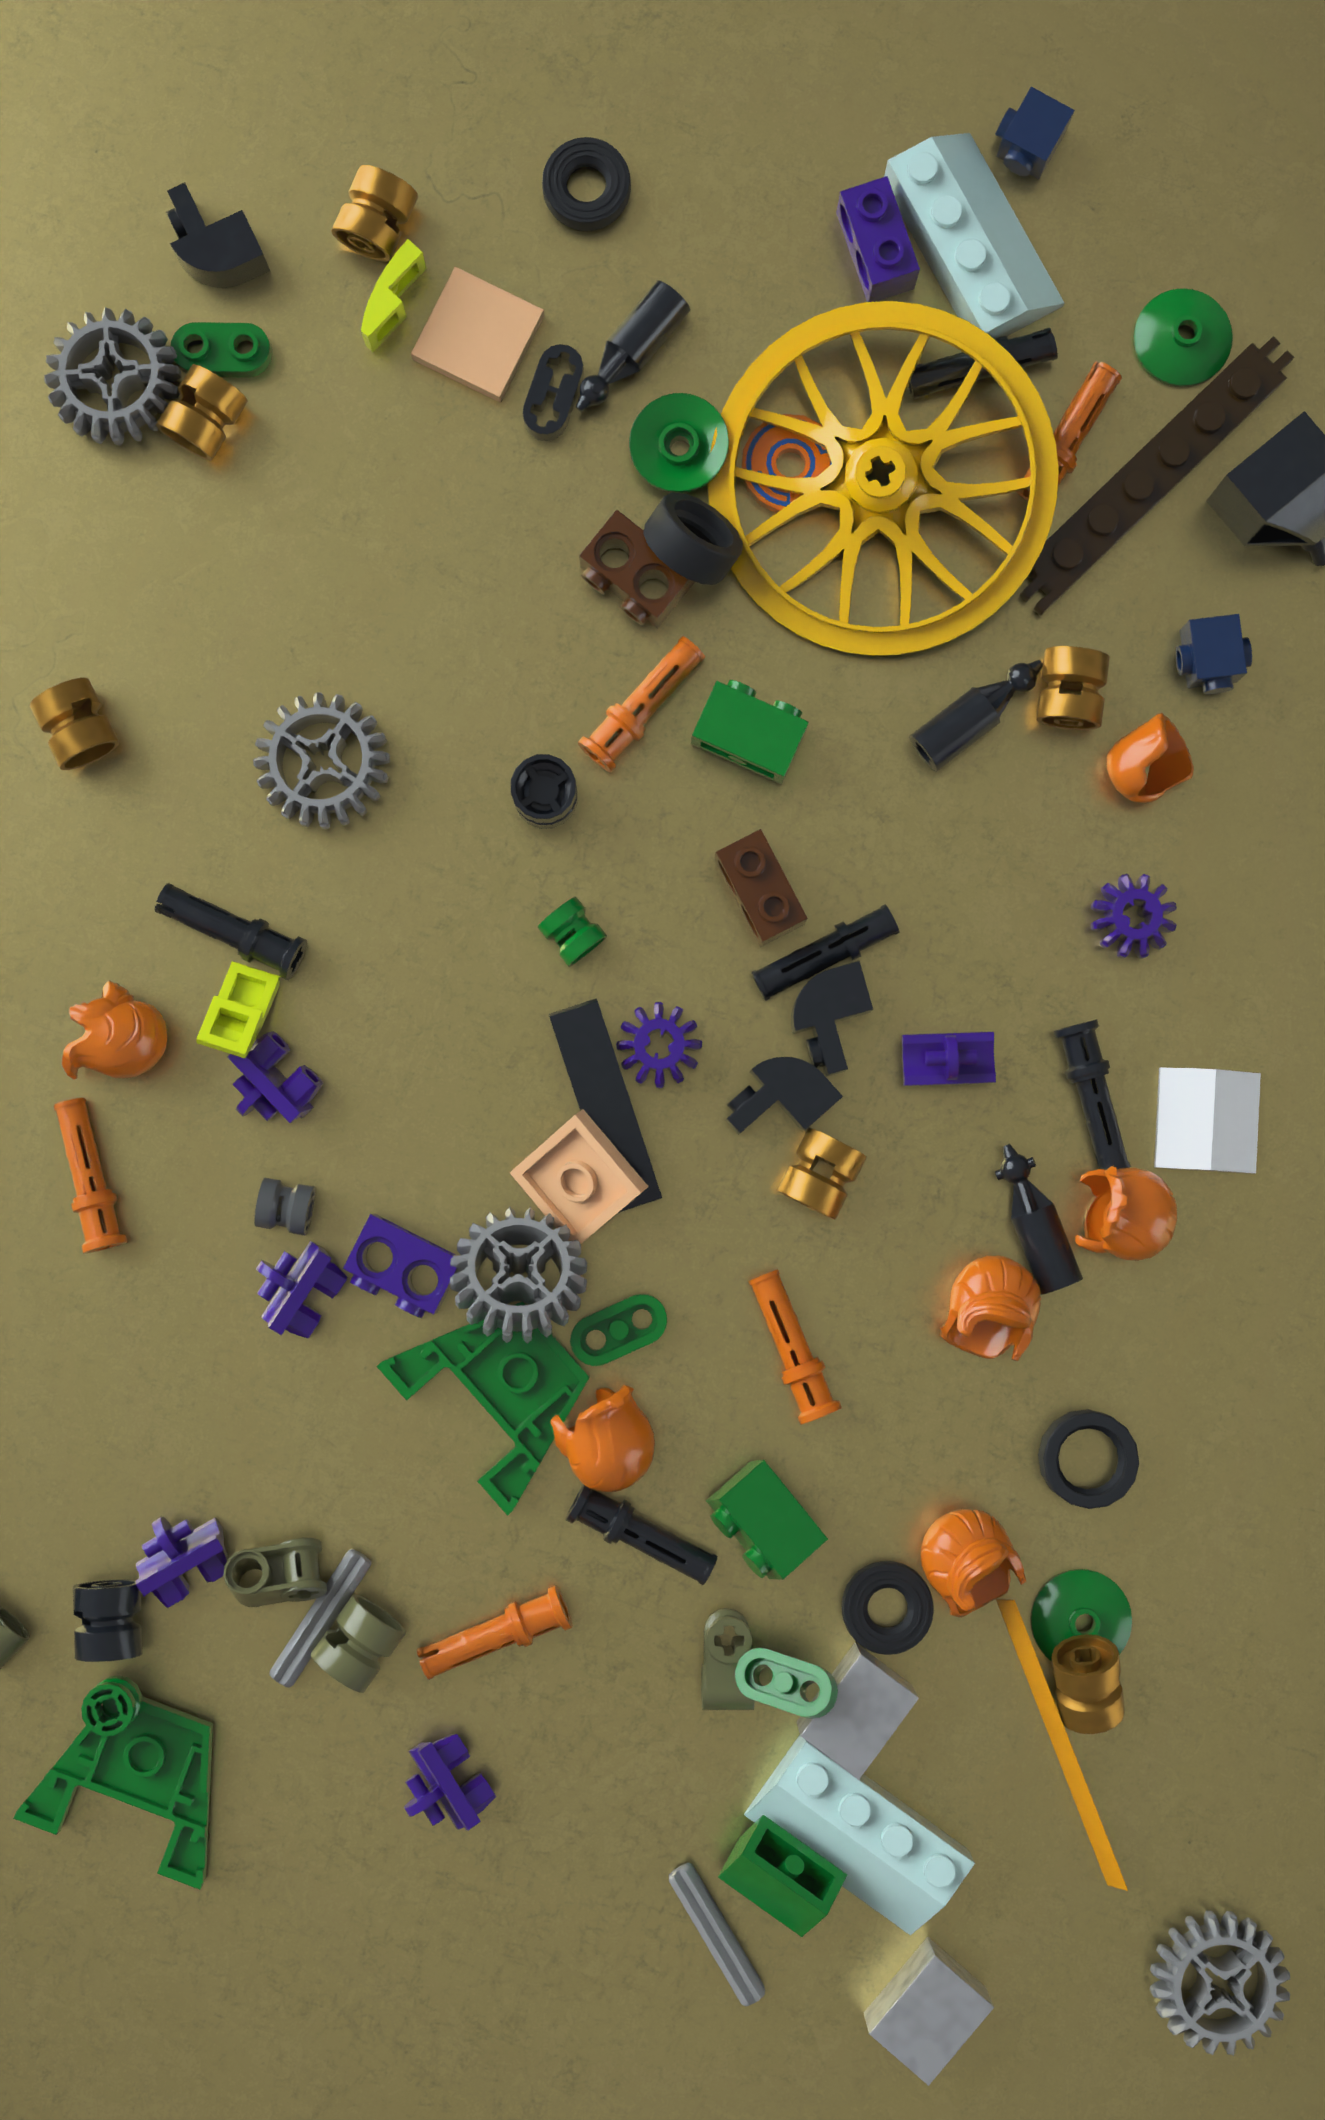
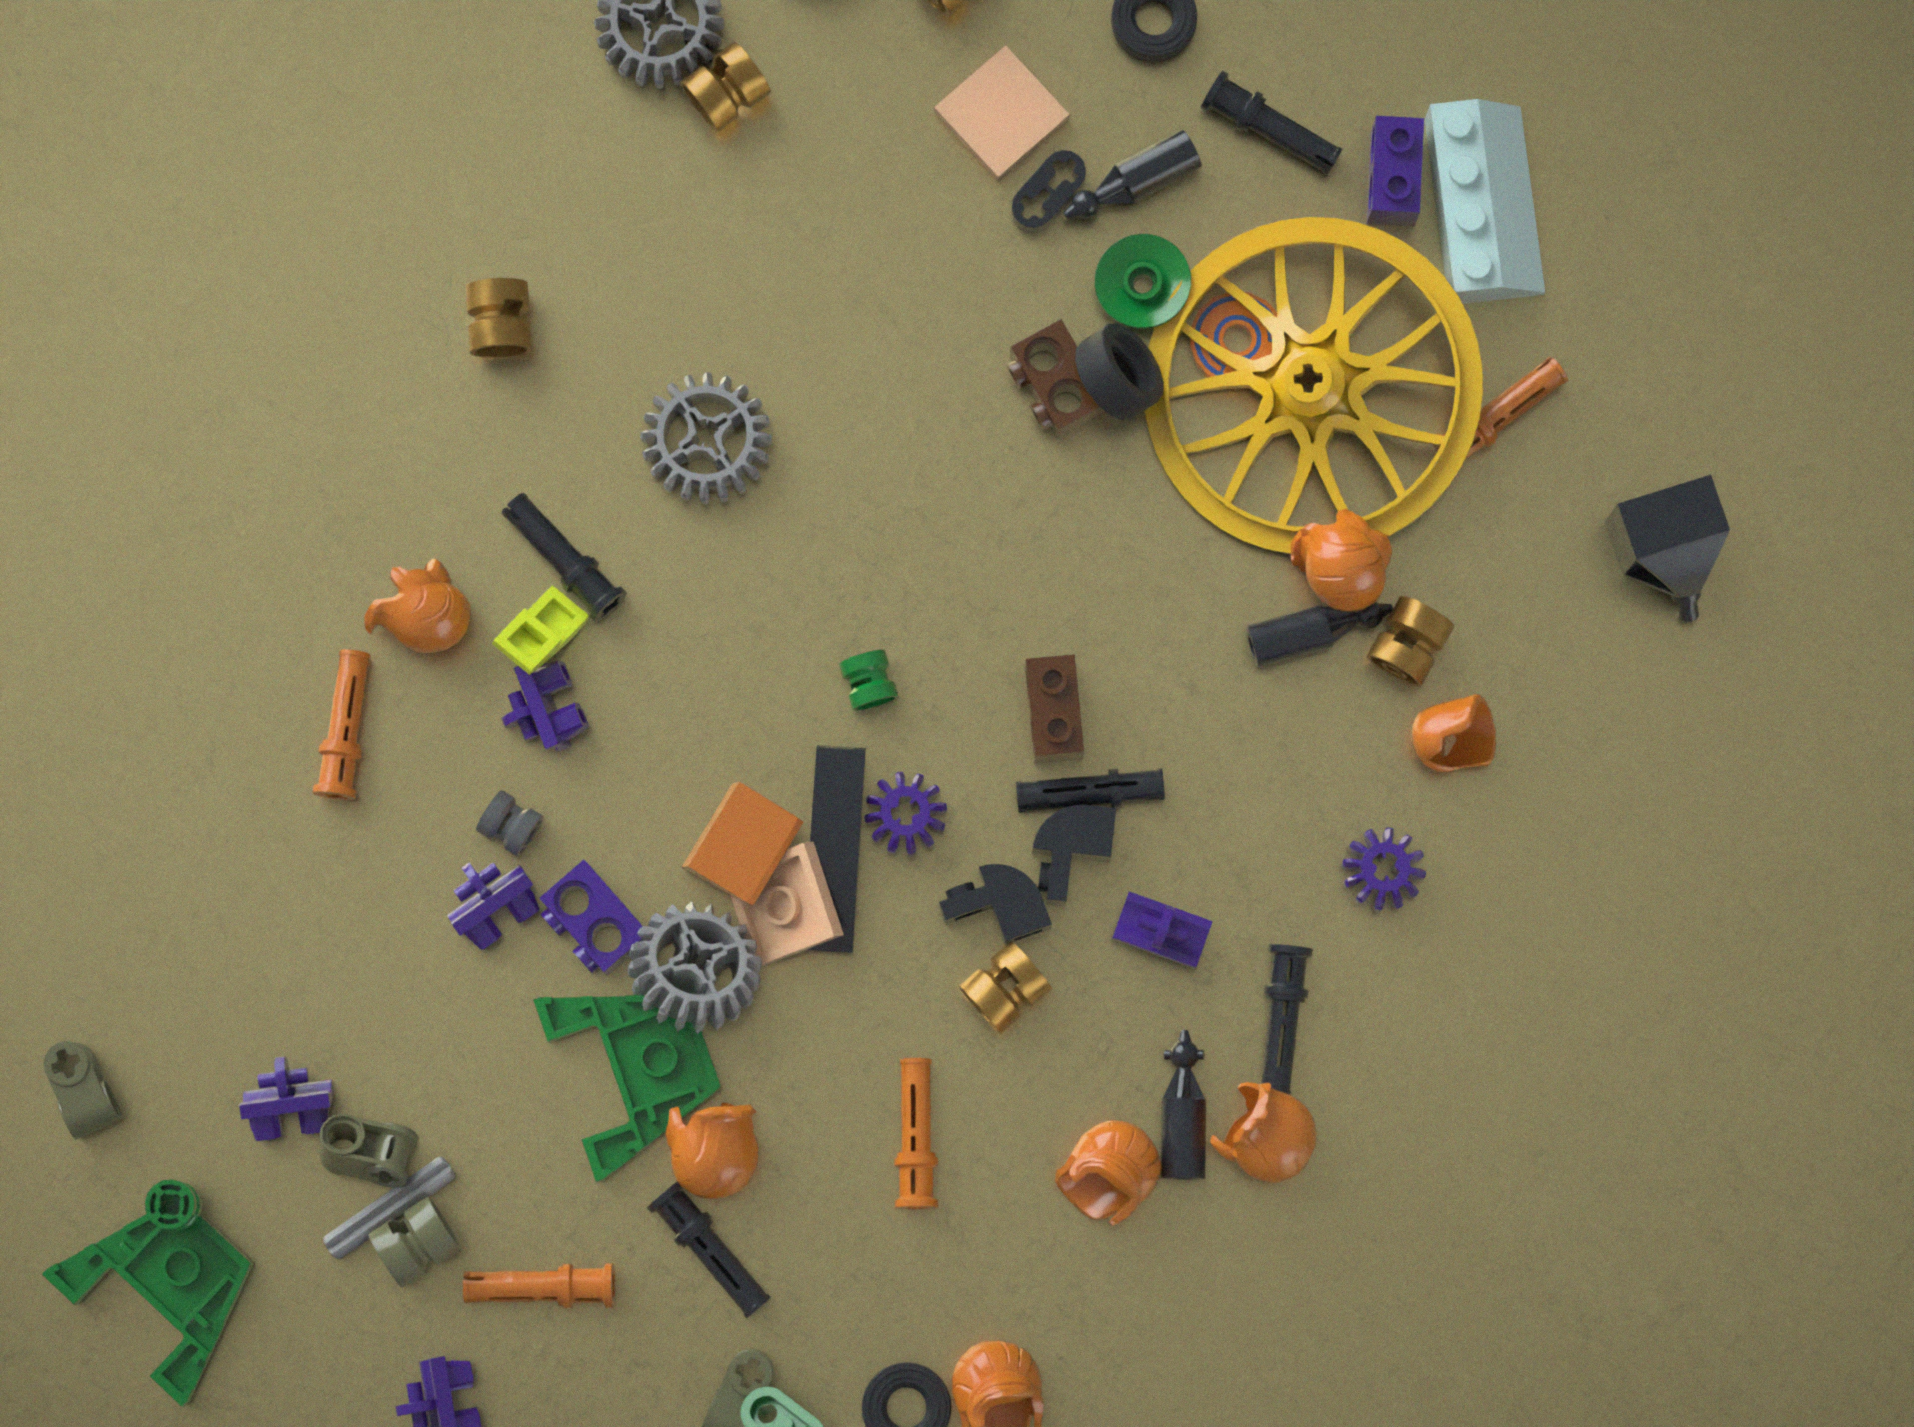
camera: 25 degrees right, 5 degrees down
black wheel [73,1580,143,1662] -> none
green plate [170,322,272,378] -> none
neon yellow slope [361,239,427,352] -> none
black wheel [511,754,578,829] -> none
green plate [570,1294,667,1366] -> none
orange pin [578,636,705,773] -> none
green brick [691,680,809,784] -> none
green brick [706,1460,828,1580] -> none
black pin [908,328,1058,399] -> none
dark blue brick [995,86,1075,179] -> none
dark brown hinge [1020,336,1295,616] -> none
black tyre [1038,1409,1139,1509] -> none
green dish [1133,288,1233,387] -> none
white slope [1154,1067,1261,1174] -> none
dark blue brick [1176,614,1252,694] -> none
none -> orange slope [681,782,803,906]
none -> black pin [1200,70,1343,175]
none -> orange hair [1291,508,1392,612]

